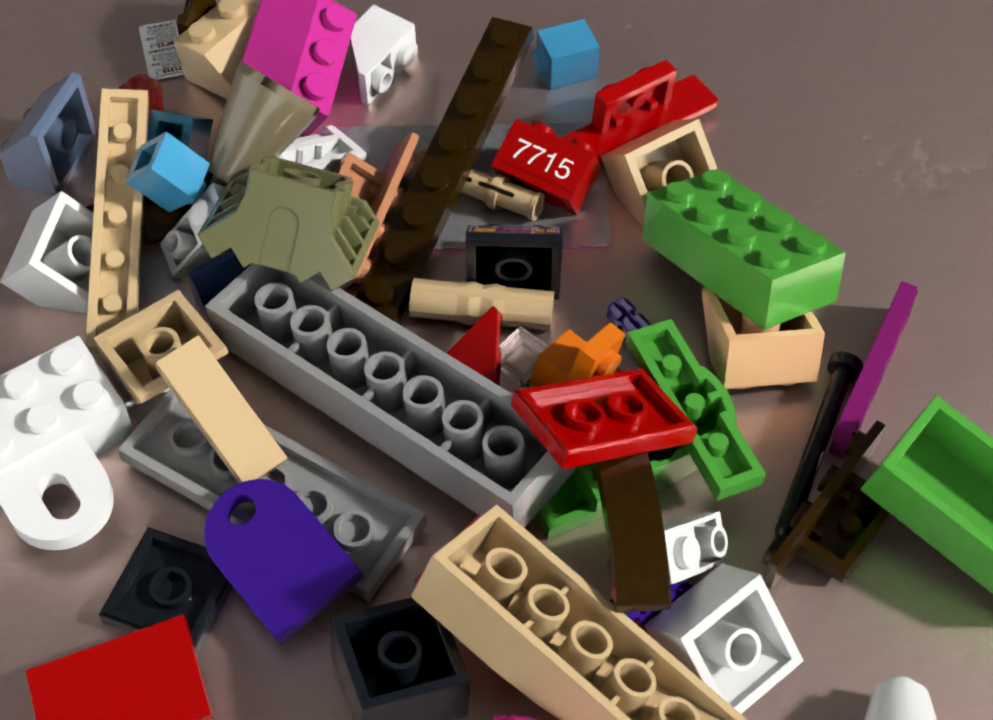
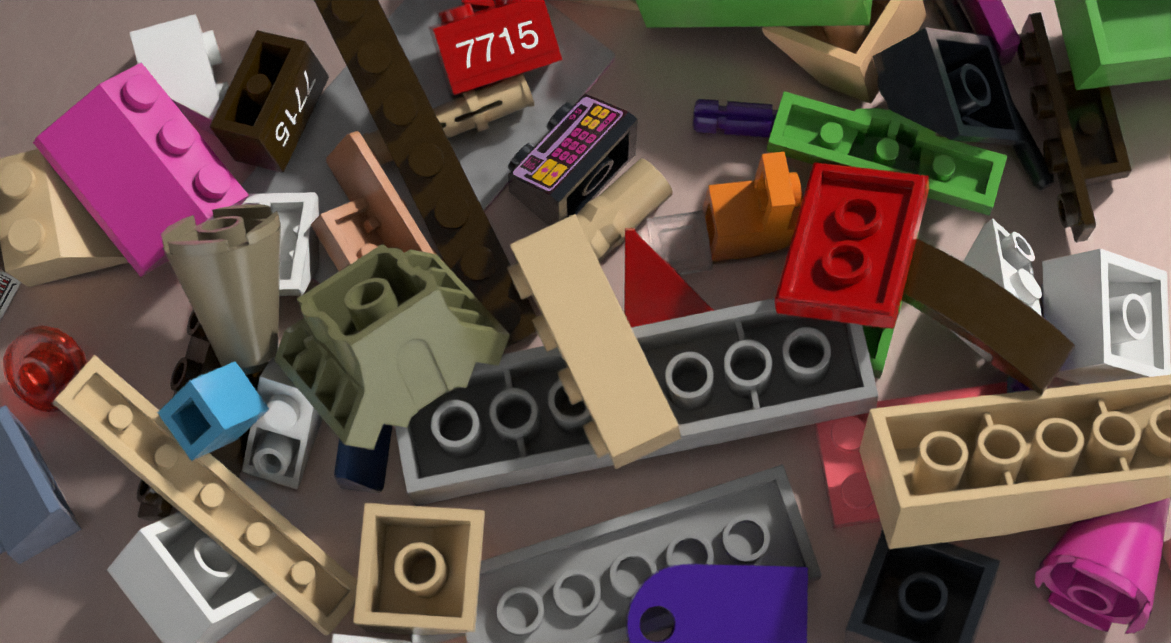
camera: 50 degrees left, 20 degrees up
dark azure brick [147,109,213,160] -> none
tan tile [155,335,287,483] -> none
none -> dark brown brick [209,30,329,173]
none -> tan brick [507,214,681,469]
none -> black slope [872,28,1026,146]

